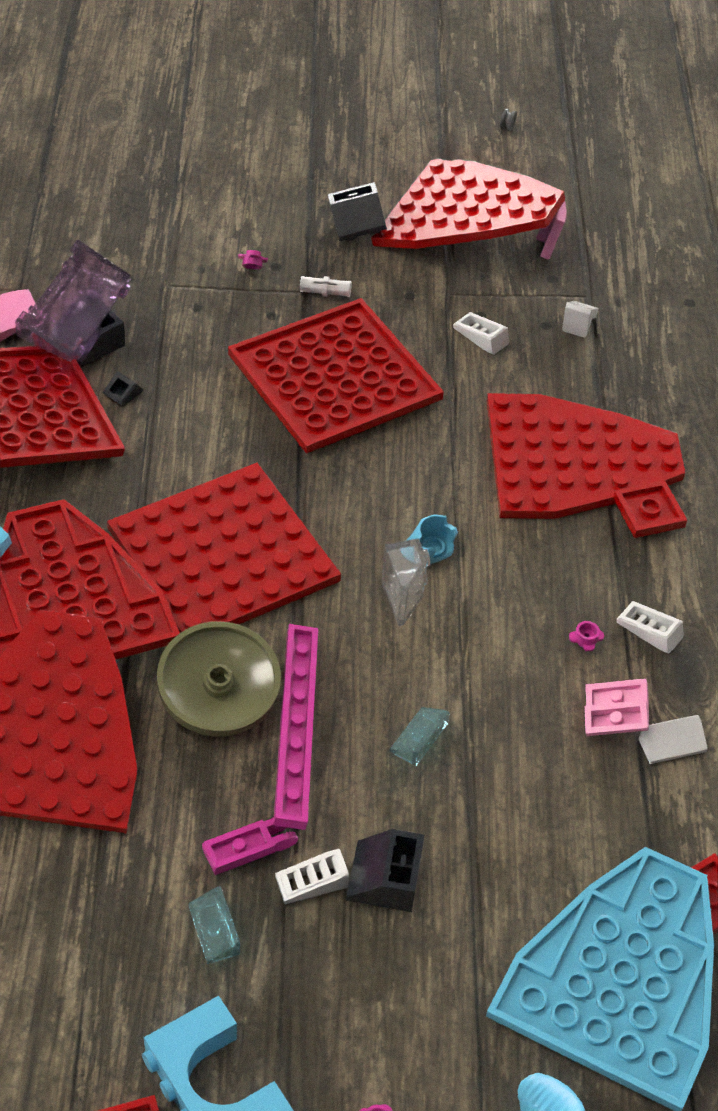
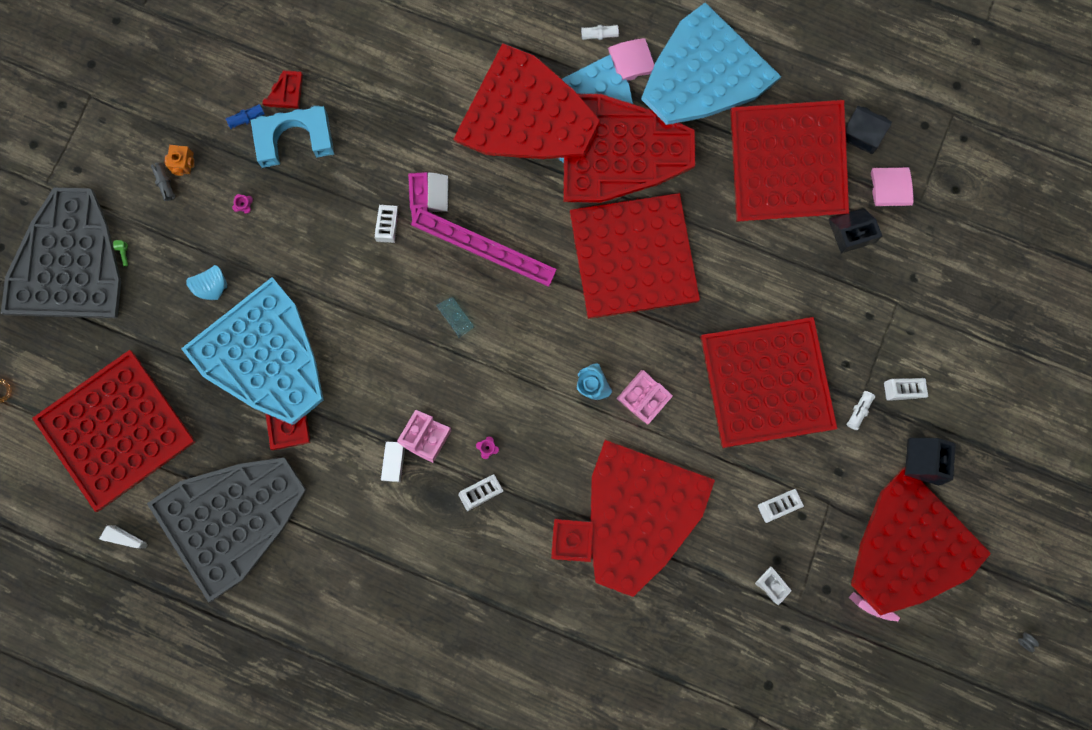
camera: 115 degrees right, 30 degrees up
clear purple windscreen [15,239,132,362] -> none
black slope [102,371,143,406] -> none
olive dish [157,621,281,737] -> none
clear light blue slope [188,886,240,964] -> none
dark pink plate [238,250,268,270] -> none
black slope [346,829,425,912] -> none
clear slope [381,538,430,626] -> none
none -> white slope [428,173,448,212]
none -> bright pink slope [617,370,672,425]
none -> white slope [884,378,928,400]

